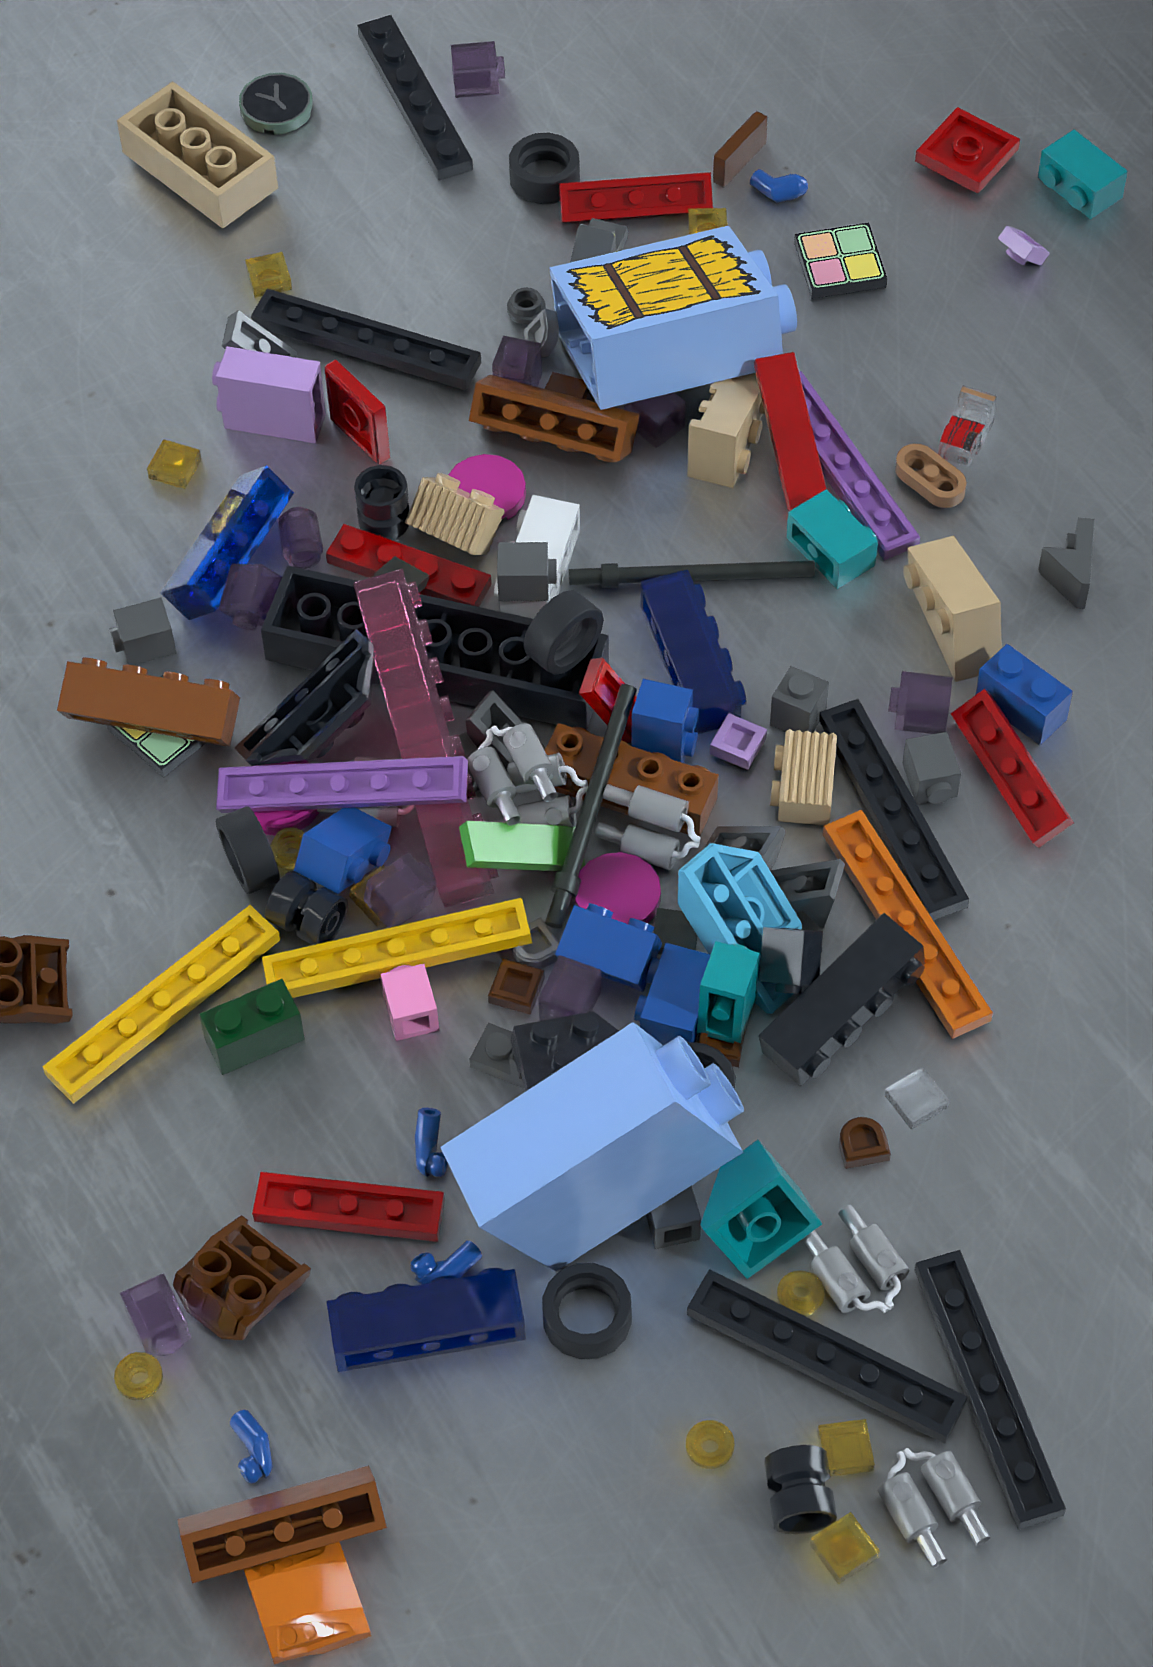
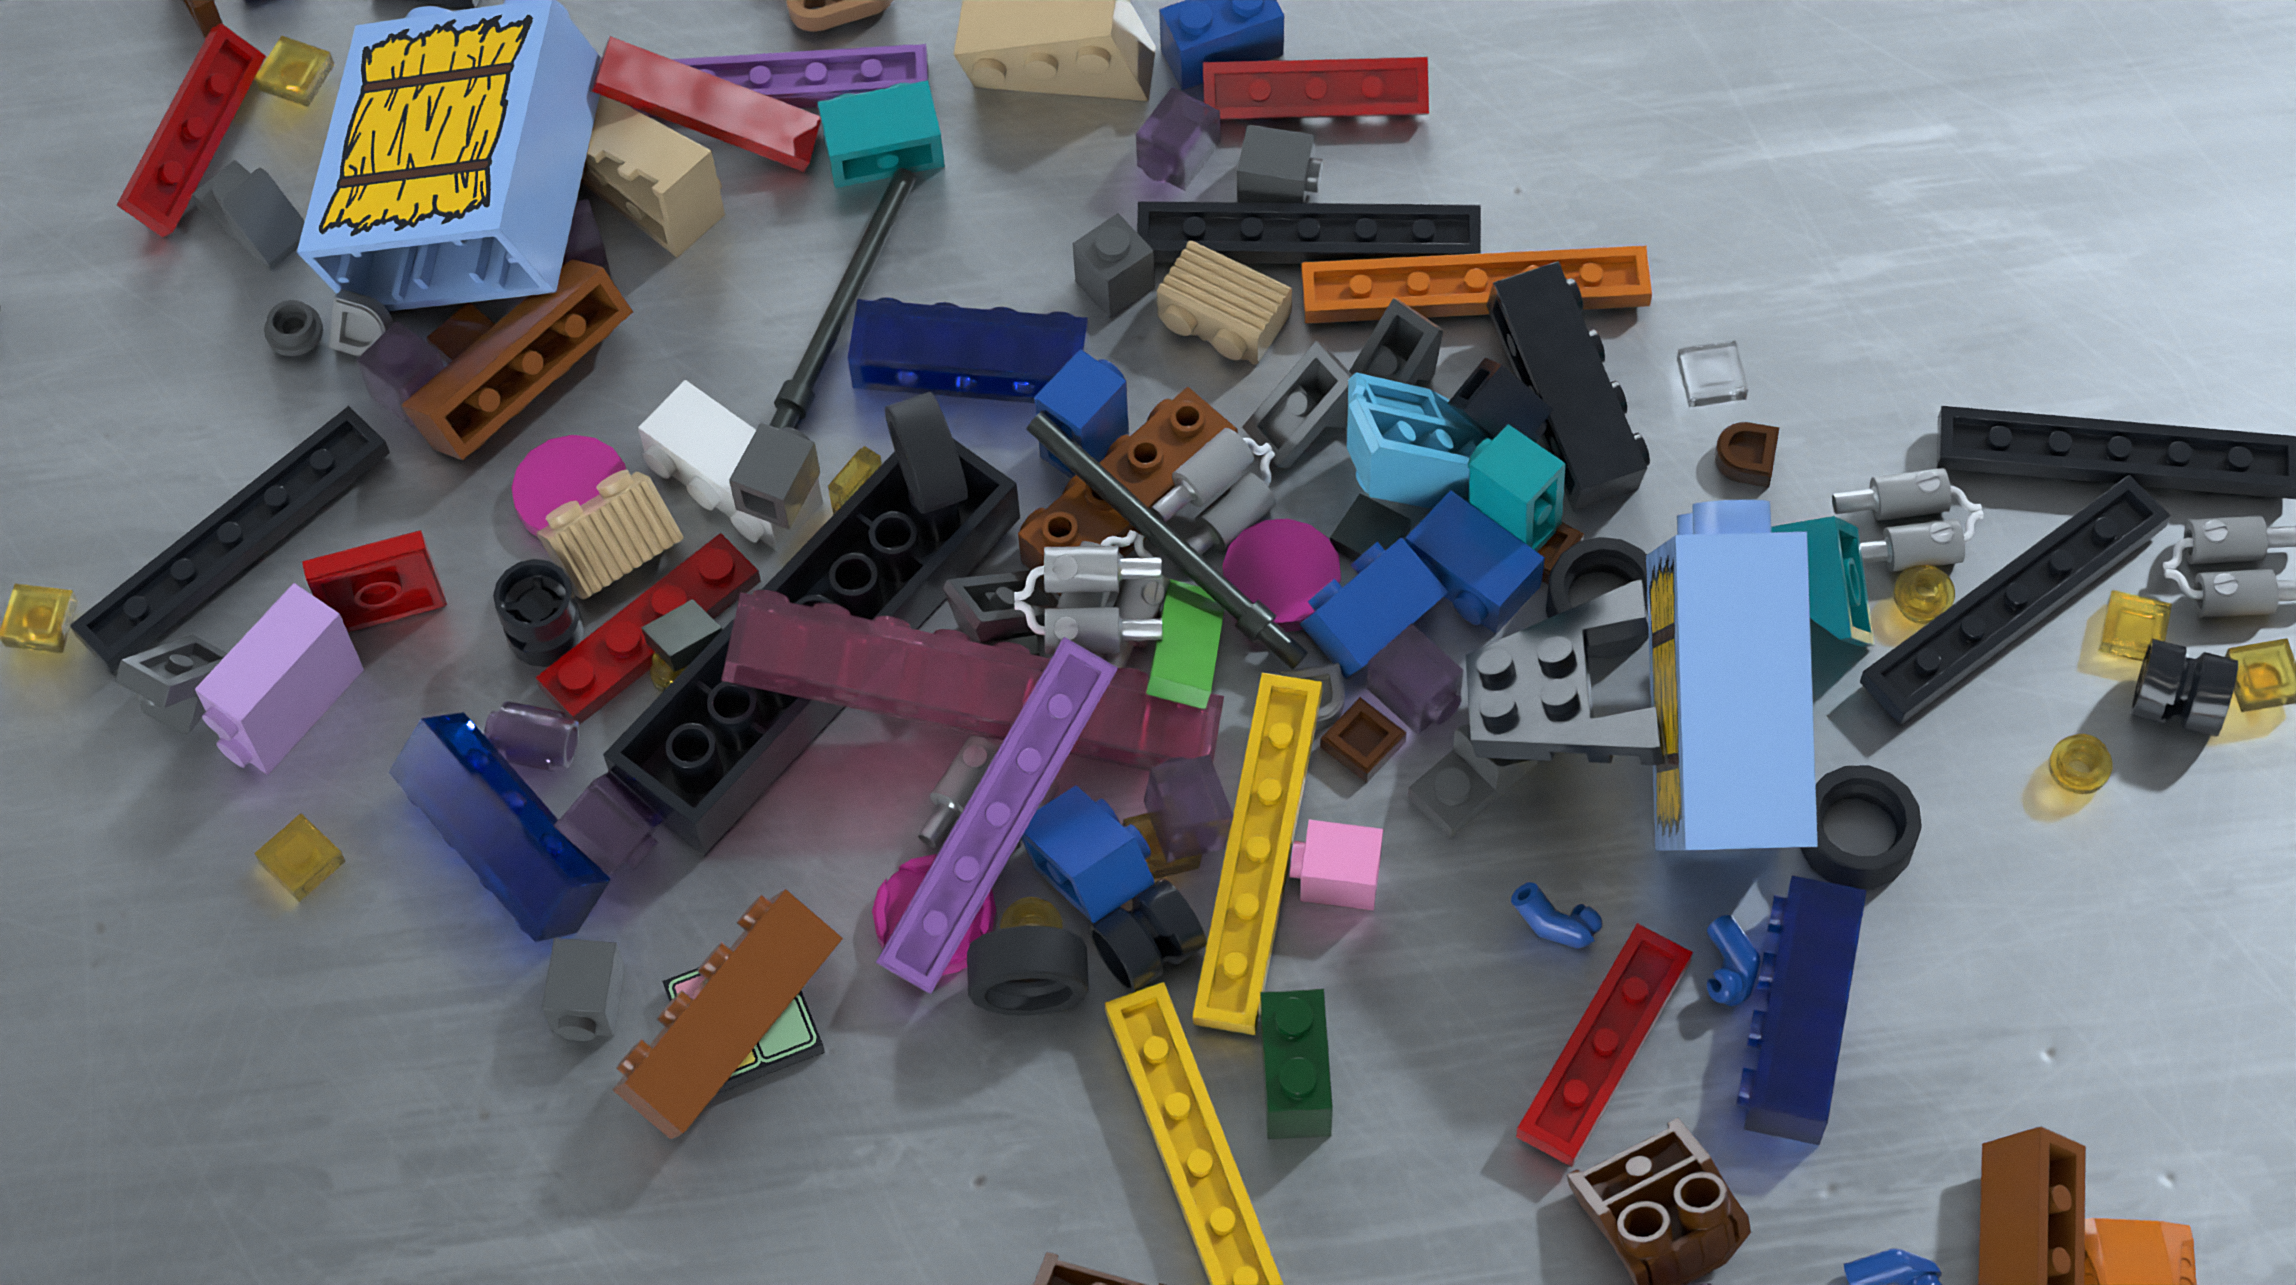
camera: 65 degrees left, 5 degrees up
black wedge [234,629,375,766] -> none
black tyre [509,132,580,204] -> none
red tile [579,657,637,743] -> none
lavender plate [710,713,767,770] -> none

